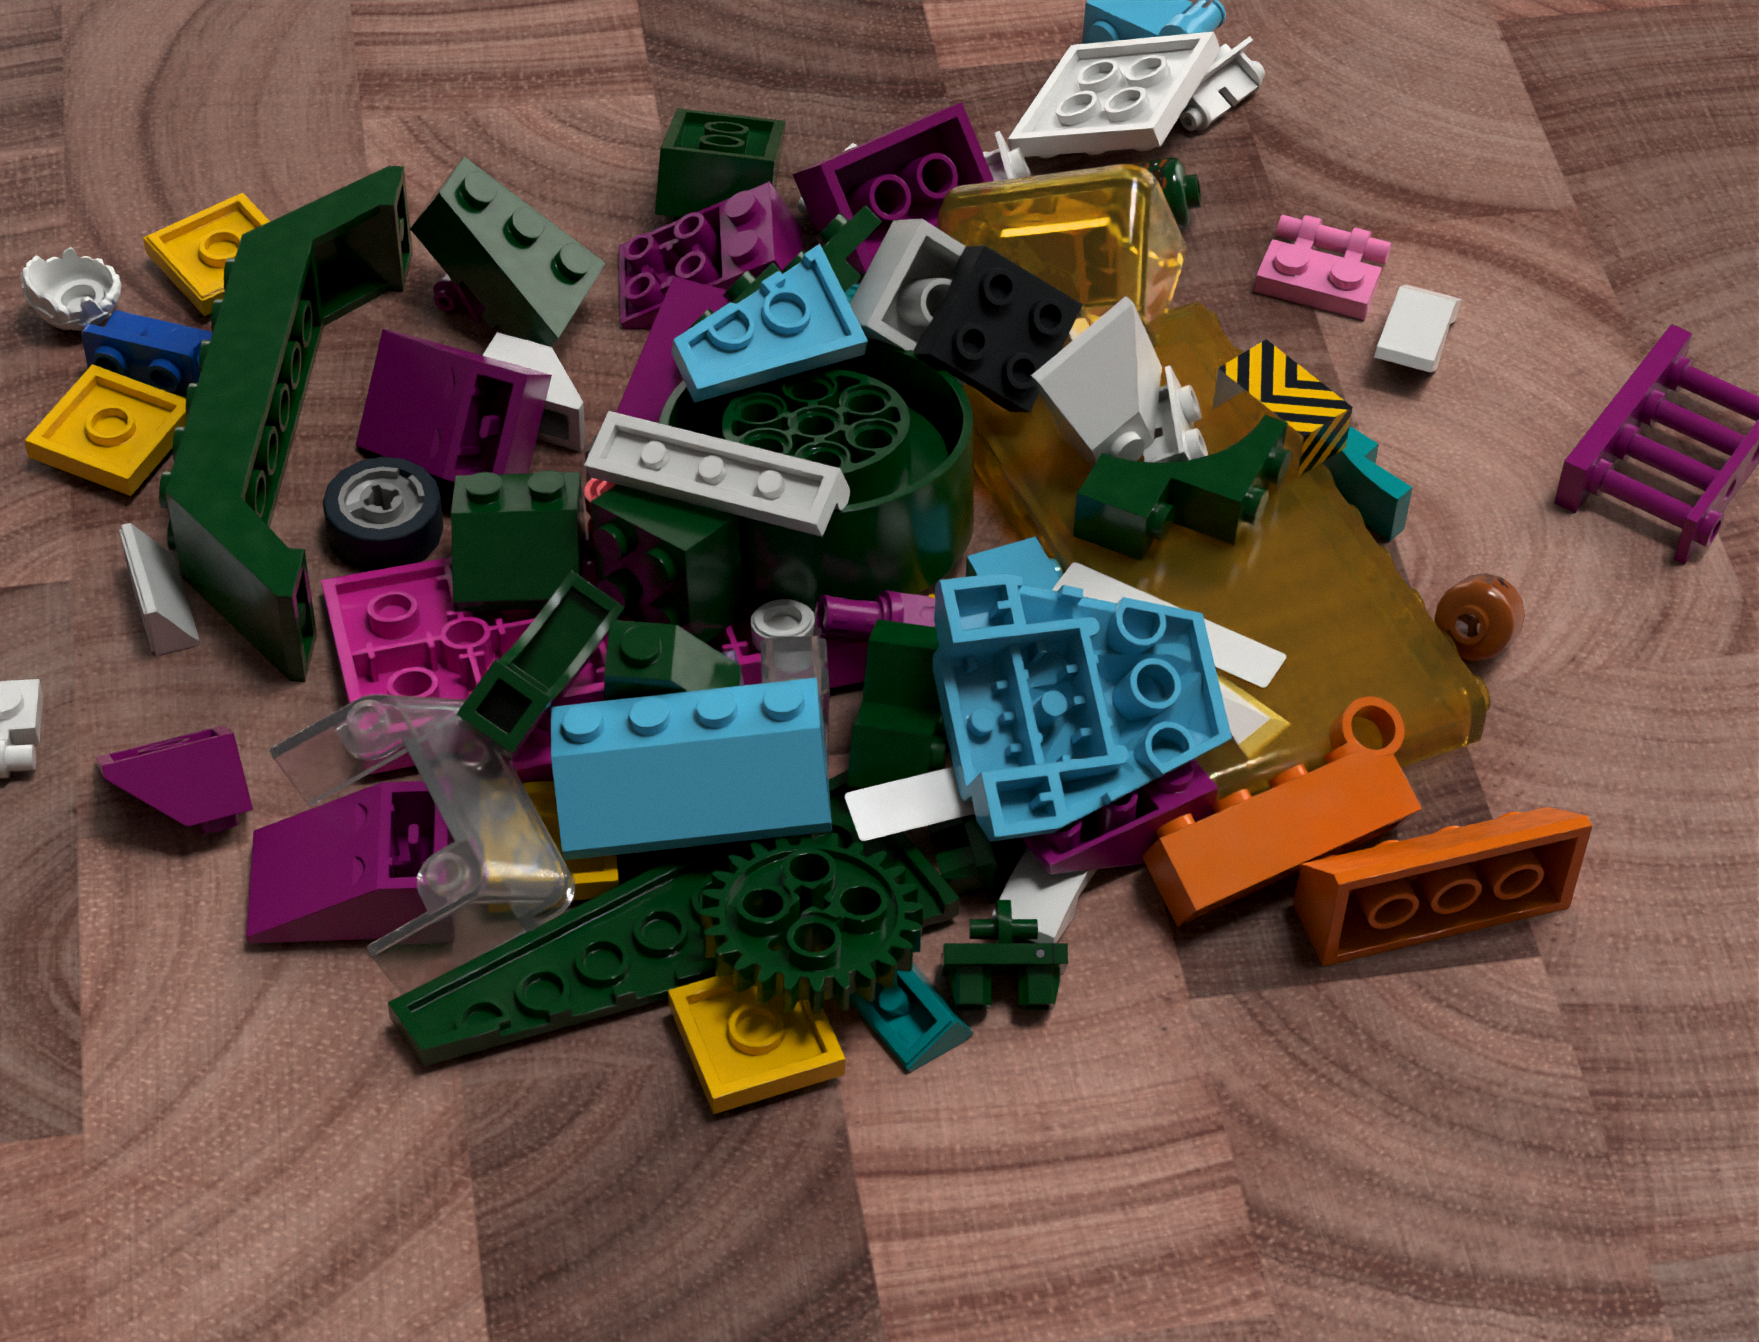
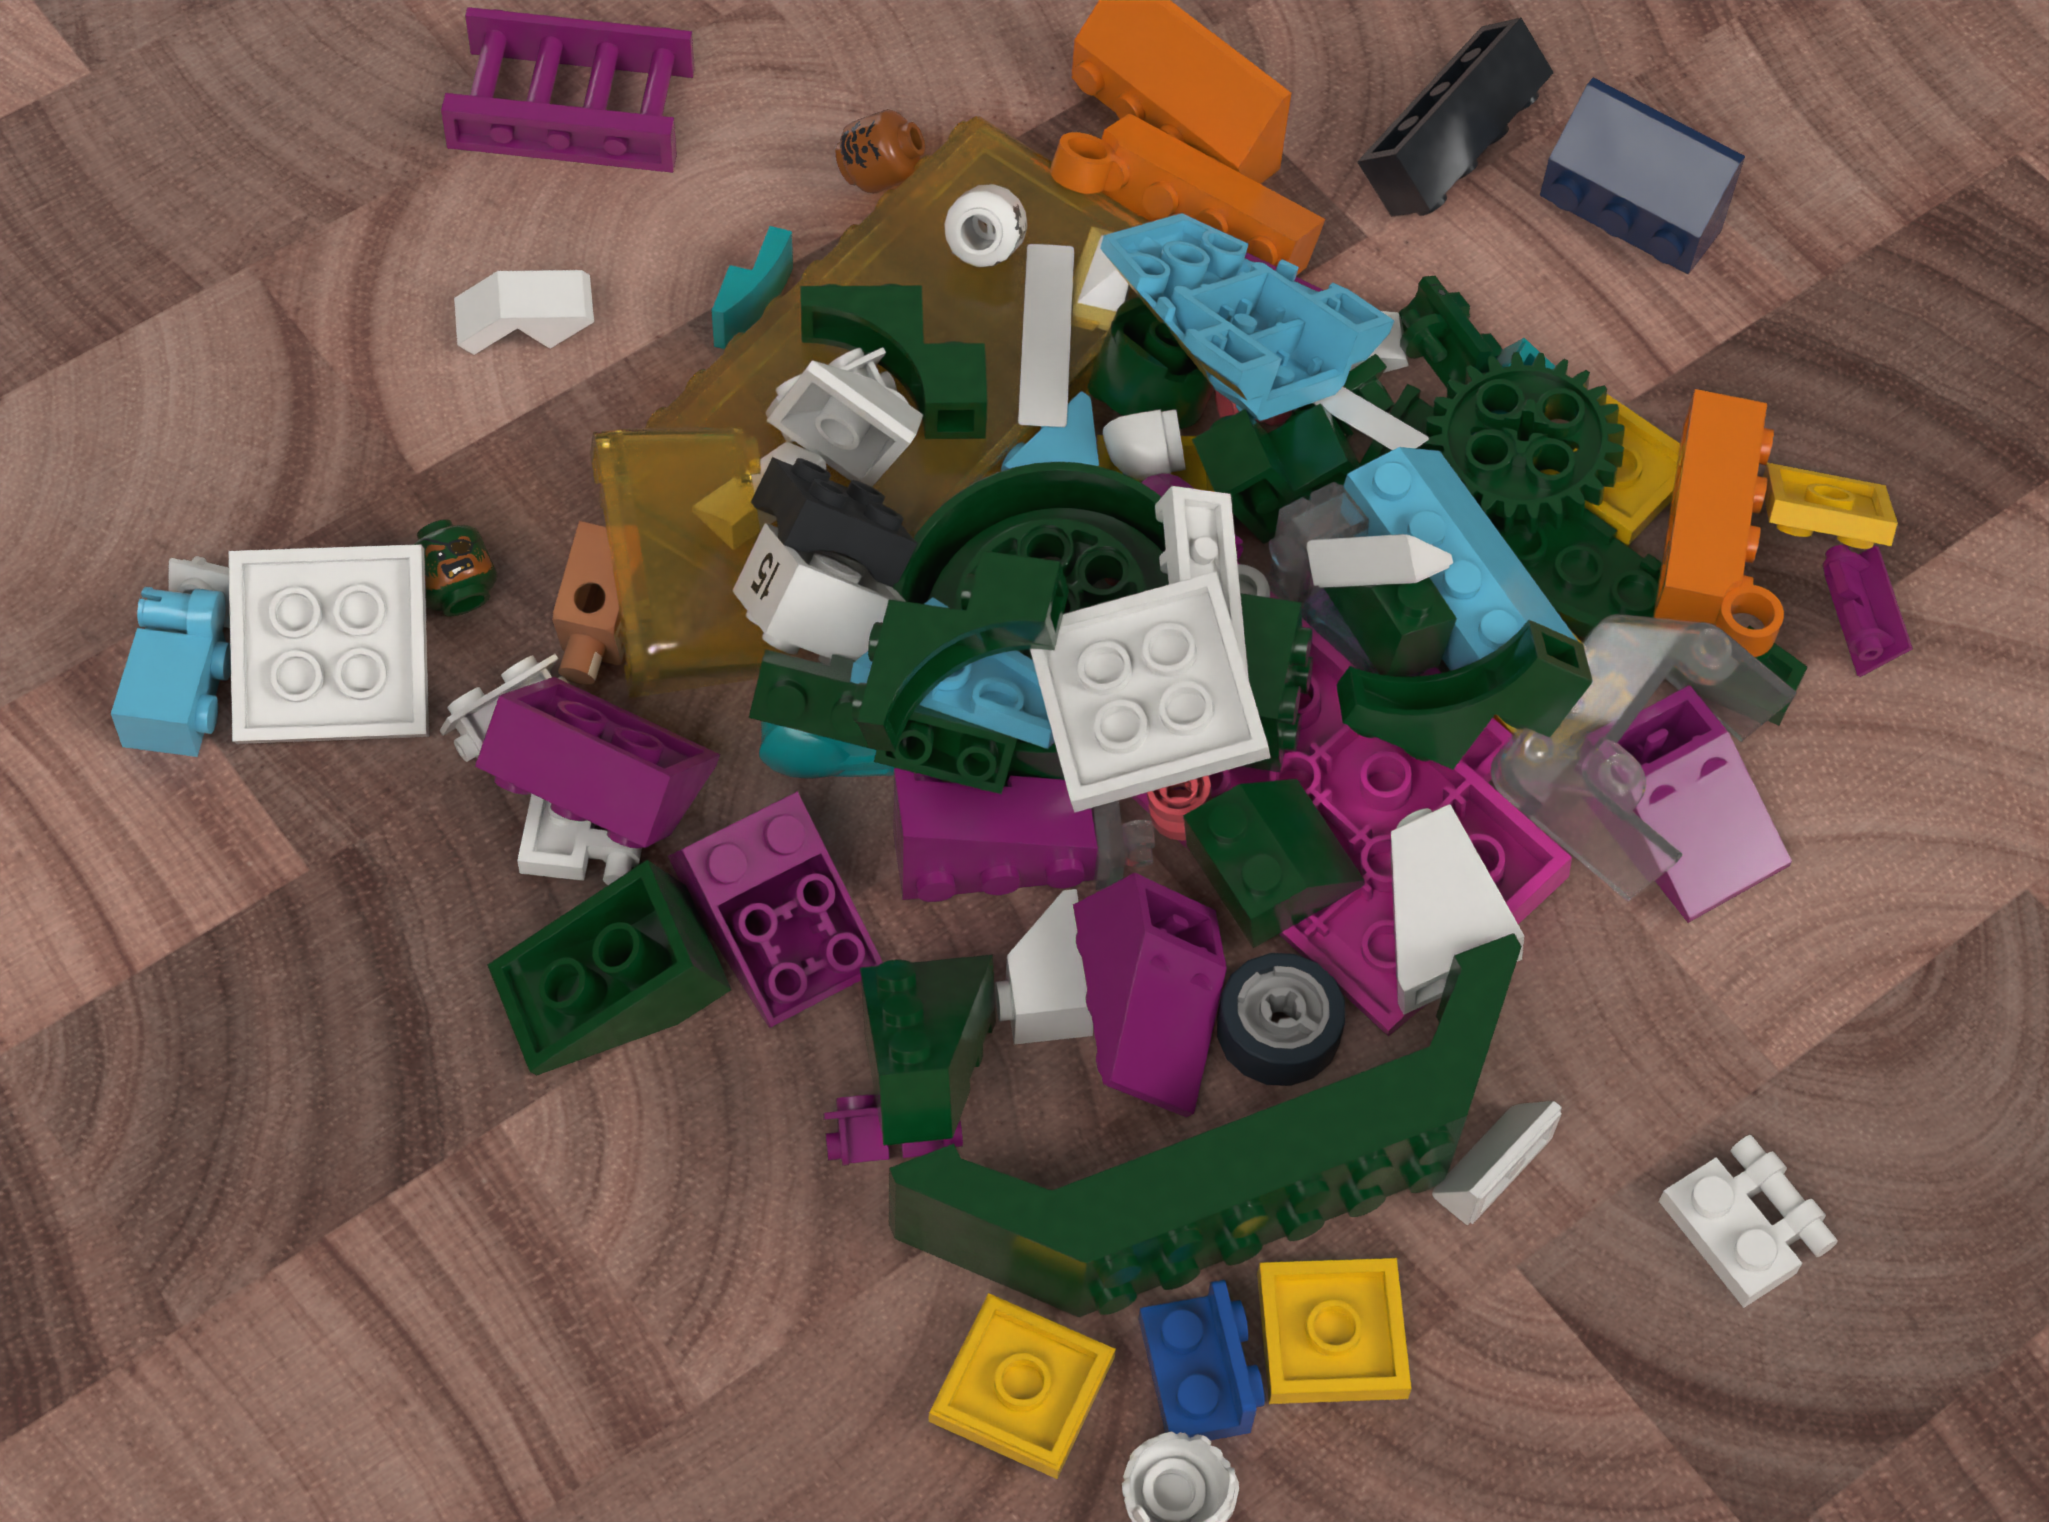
camera: 120 degrees left, 10 degrees up
magenta slope [96,725,253,834] -> none
sticker [1213,339,1353,478] -> none
bright pink plate [1254,215,1392,321] -> none
none -> dark green arch [852,550,1069,752]
none -> white head [944,184,1027,267]
none -> white plate [1030,572,1271,813]
none -> white slope [1306,534,1453,588]
none -> black brick [1357,17,1554,217]
none -> white slope [1391,804,1524,1015]
none -> slope [1540,77,1745,275]
none -> orange hinge [1653,389,1784,658]
none -> yellow plate [1763,463,1898,549]
none -> magenta hinge [1822,545,1913,677]

